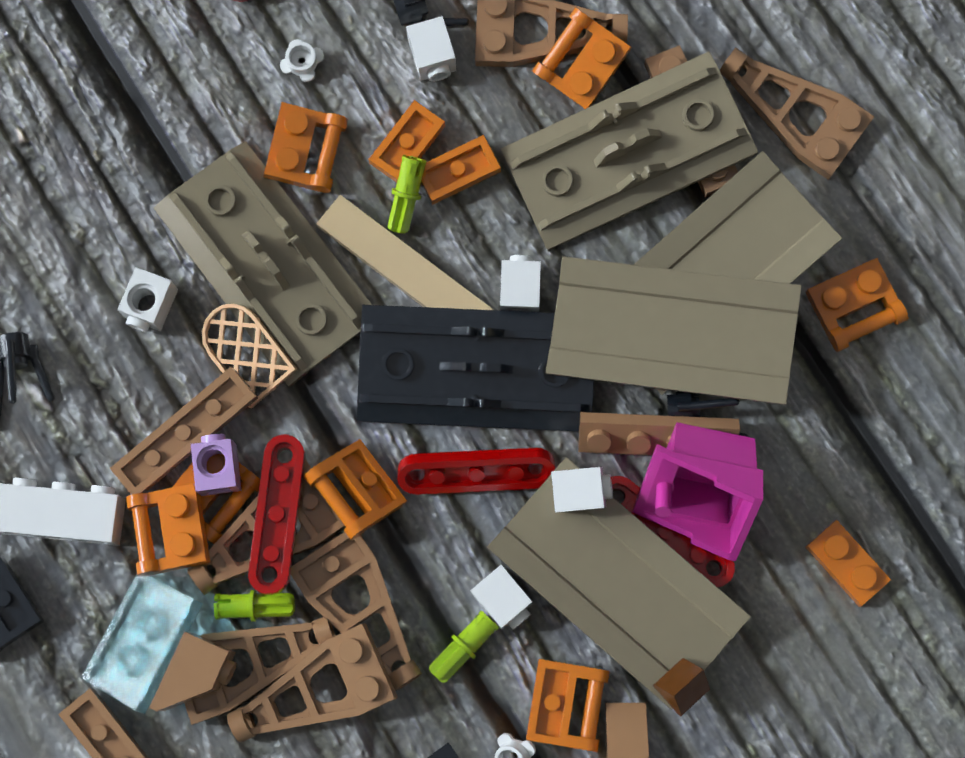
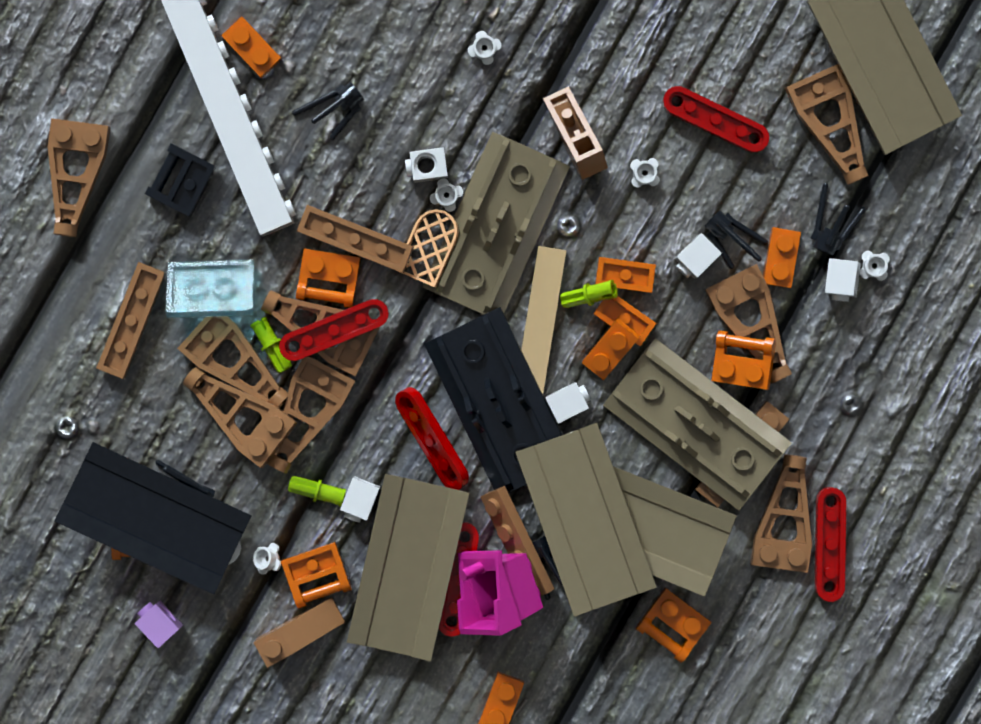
camera: 60 degrees right, 10 degrees up
orange plate [126,483,211,576] -> none
medium nougat slope [149,631,237,711] -> none
lavender brick [191,434,242,496] -> none
orange plate [263,102,348,193] -> none
orange plate [303,439,407,540] -> none
white brick [551,467,613,512] -> none
reddish brown slope [653,658,710,717] -> none
none -> white plate [430,178,463,212]
none -> white plate [468,31,501,65]
none -> medium nougat slope [543,86,608,180]
none -> orange plate [582,318,640,380]
none -> red plate [815,487,846,602]

